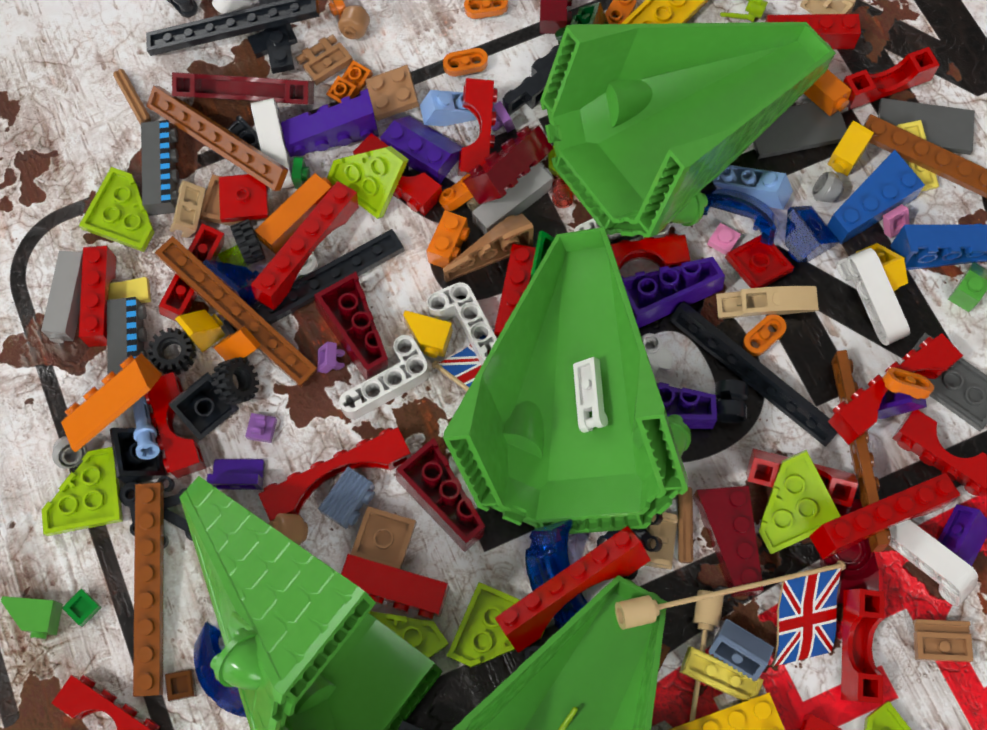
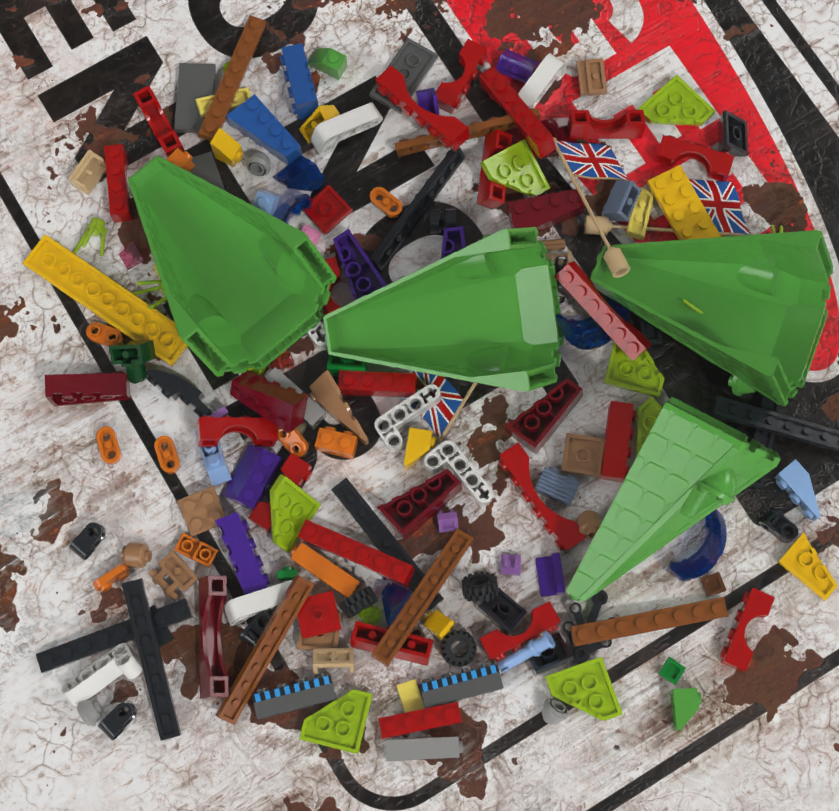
camera: 100 degrees left, 5 degrees up
orange slope [61,353,162,453] -> none
medium nougat axle [113,69,151,125] -> none
orange slope [213,326,261,361] -> none
white plate [573,357,608,433] -> none
tan slope [716,286,819,319] -> none
bright pink plate [883,204,910,238] -> none
orange plate [883,367,934,399] -> none

